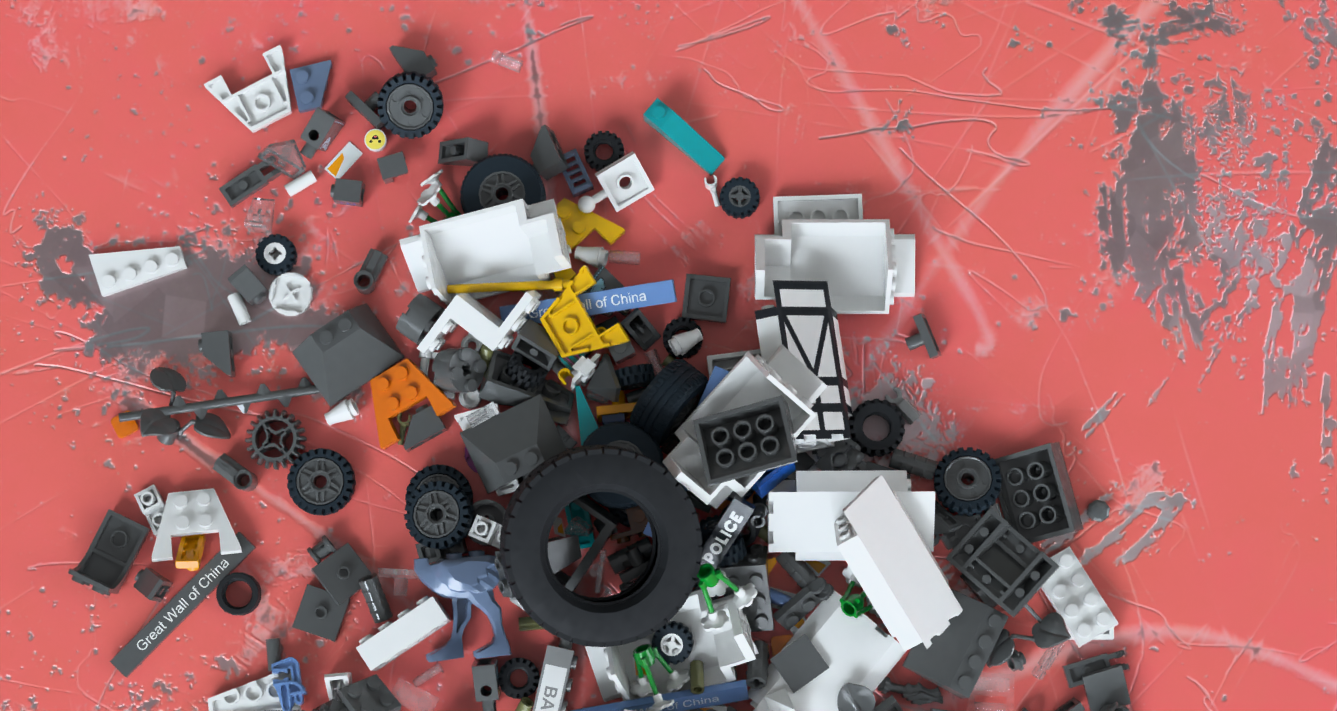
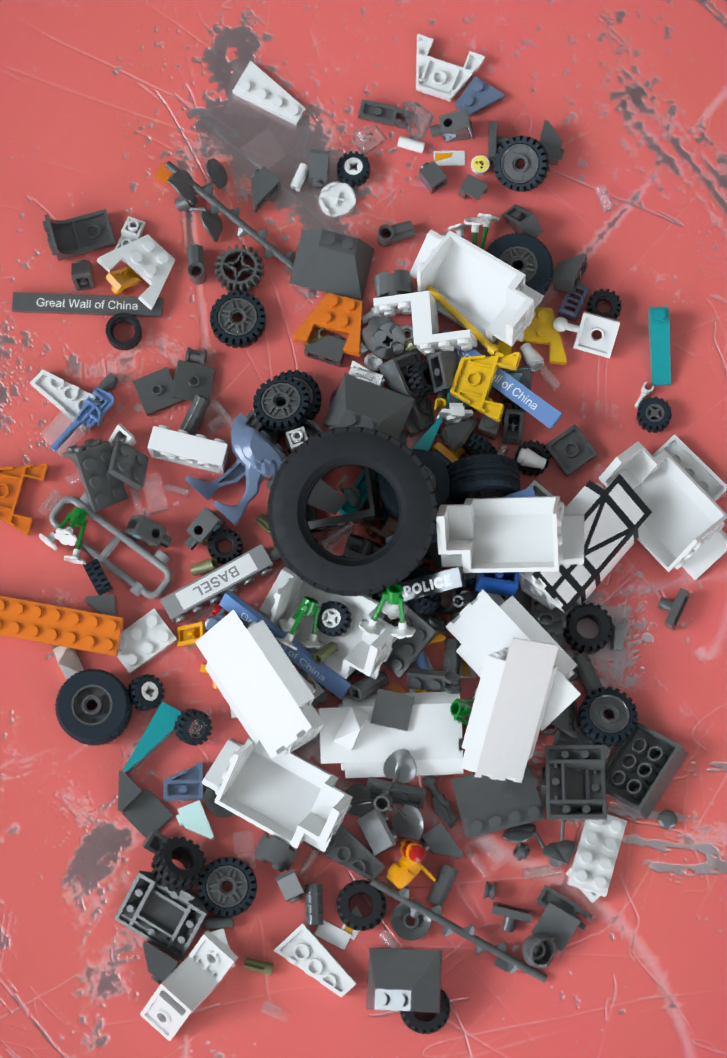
camera: 45 degrees right, 5 degrees down
white cone [324,398,360,426] -> none
dark grey slope [693,395,798,487] -> none

